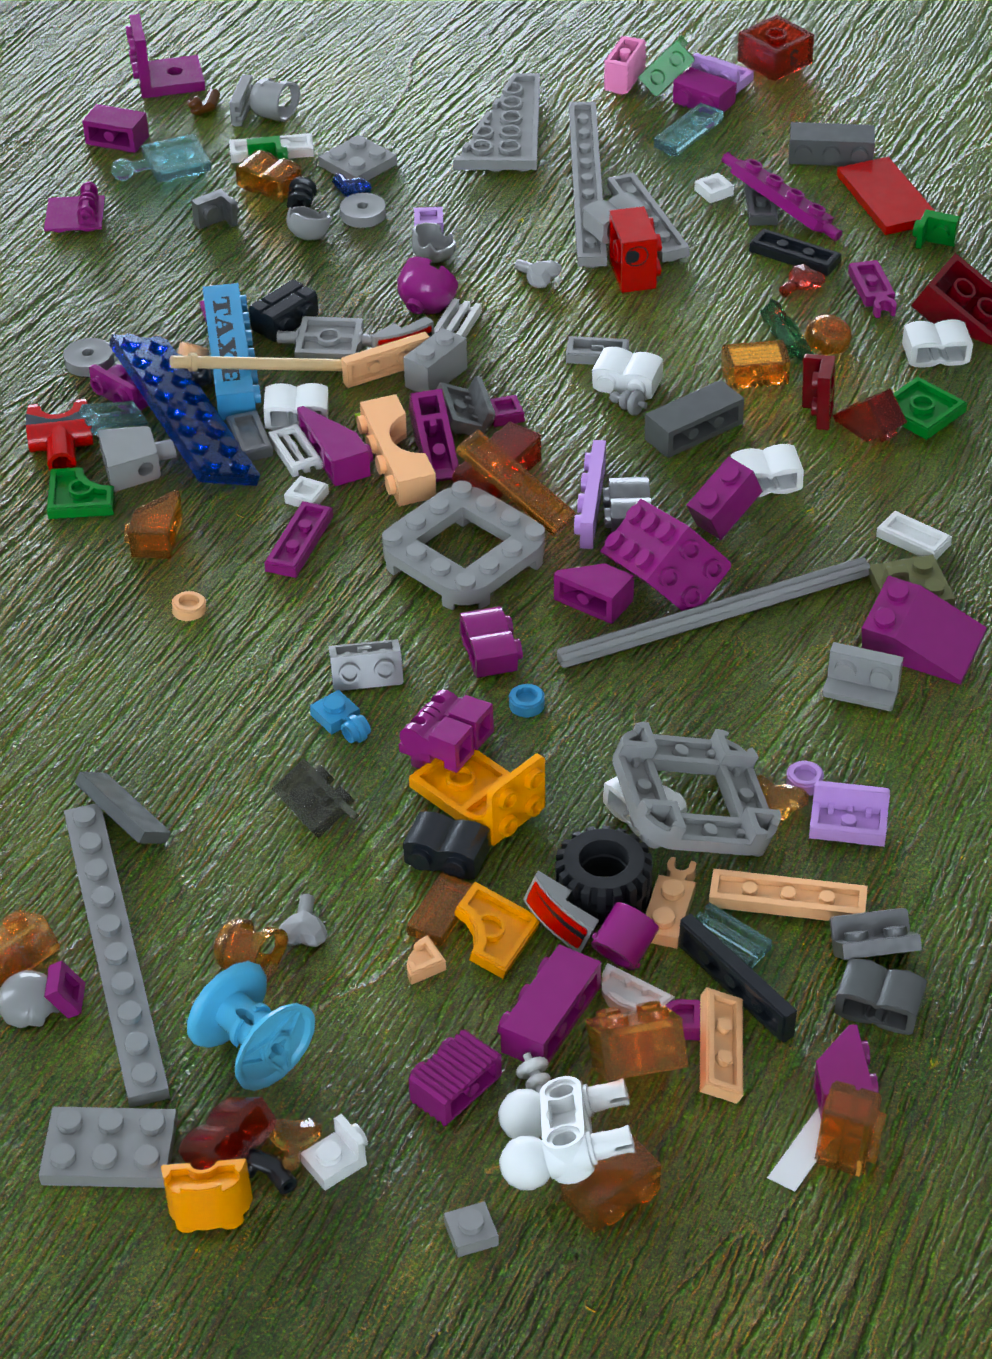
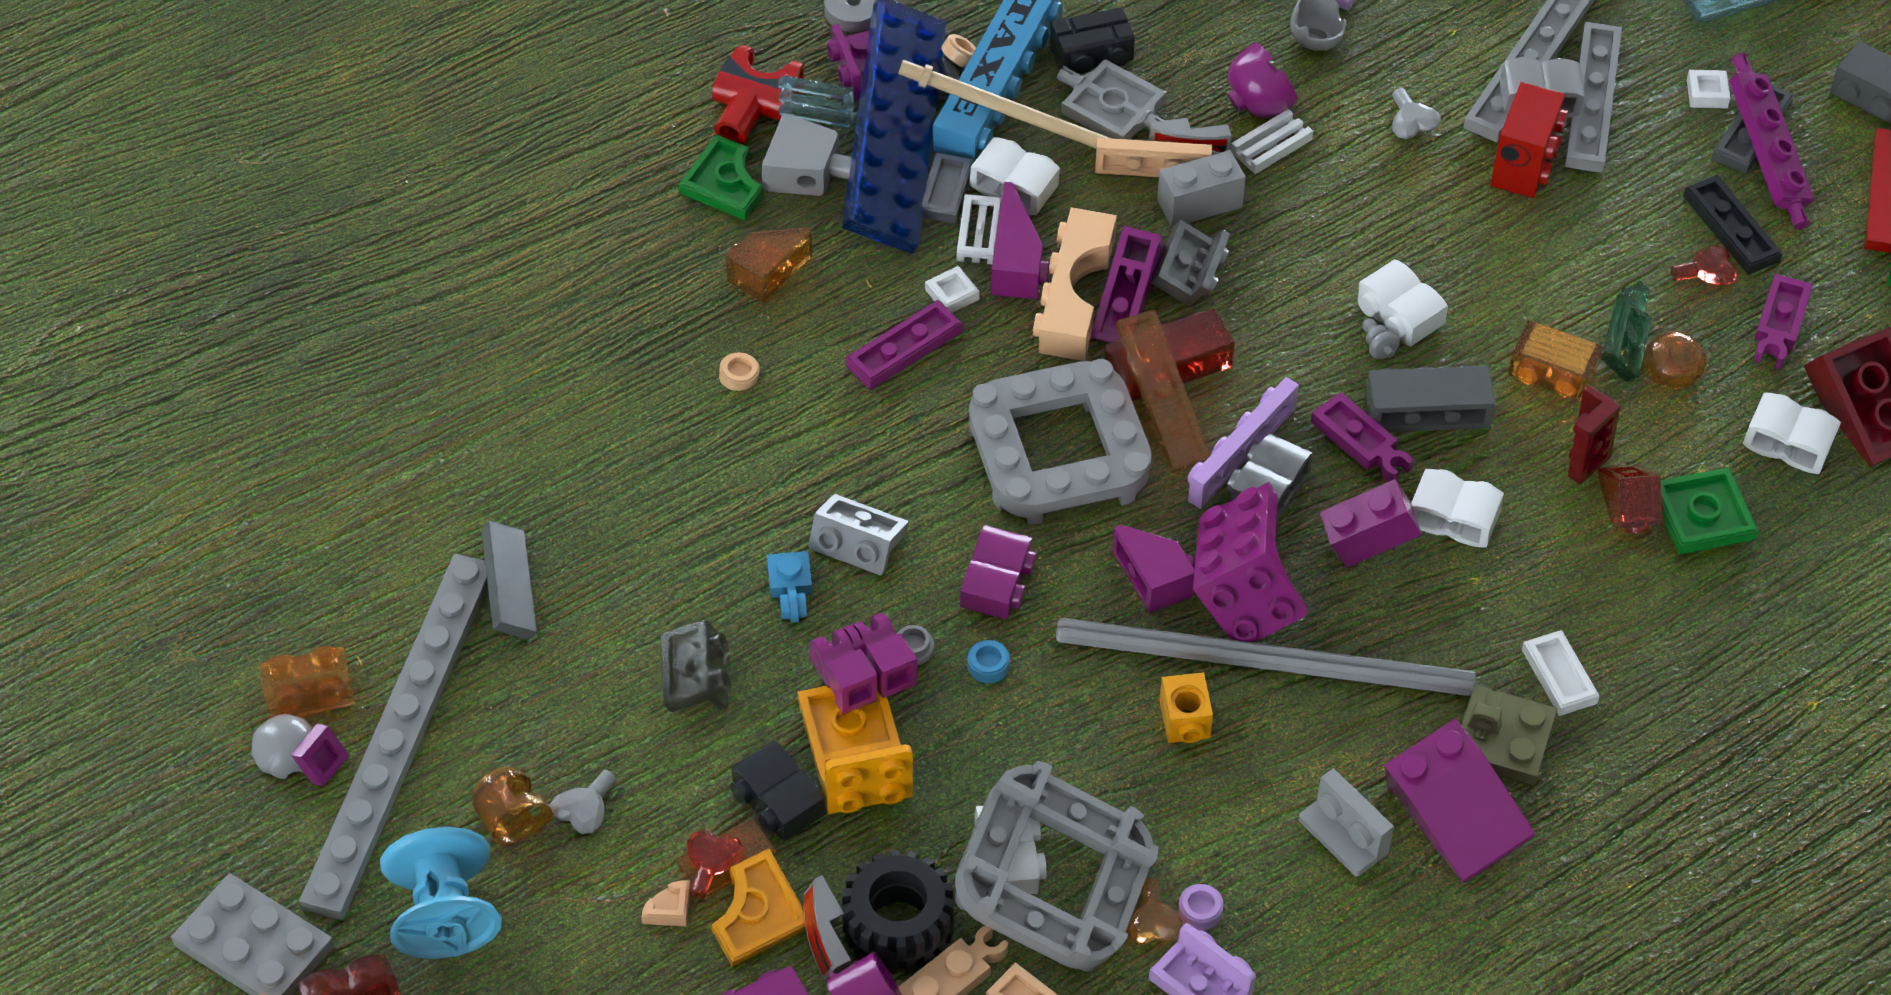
camera: 30 degrees right, 10 degrees up
magenta tile [490,395,525,427] -> none
light grey tile [566,336,629,365] -> none
none -> clear red rock [687,829,744,899]
none -> light orange brick [1159,672,1213,743]
none -> magenta plate [1311,392,1413,482]

